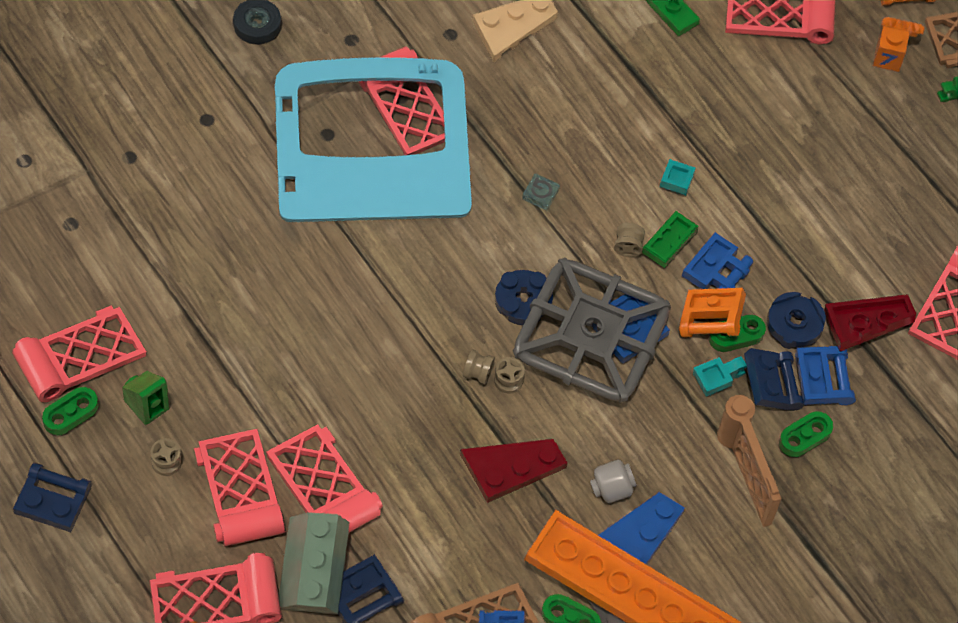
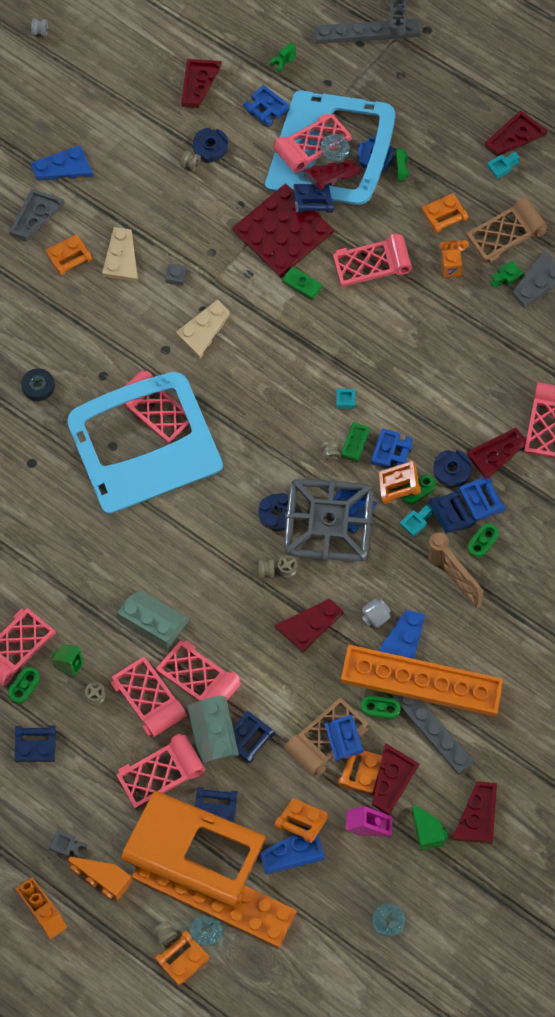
camera: 10 degrees left, 5 degrees up
clear light blue tile [522,173,560,210] -> none
none -> sand green slope [117,590,189,650]

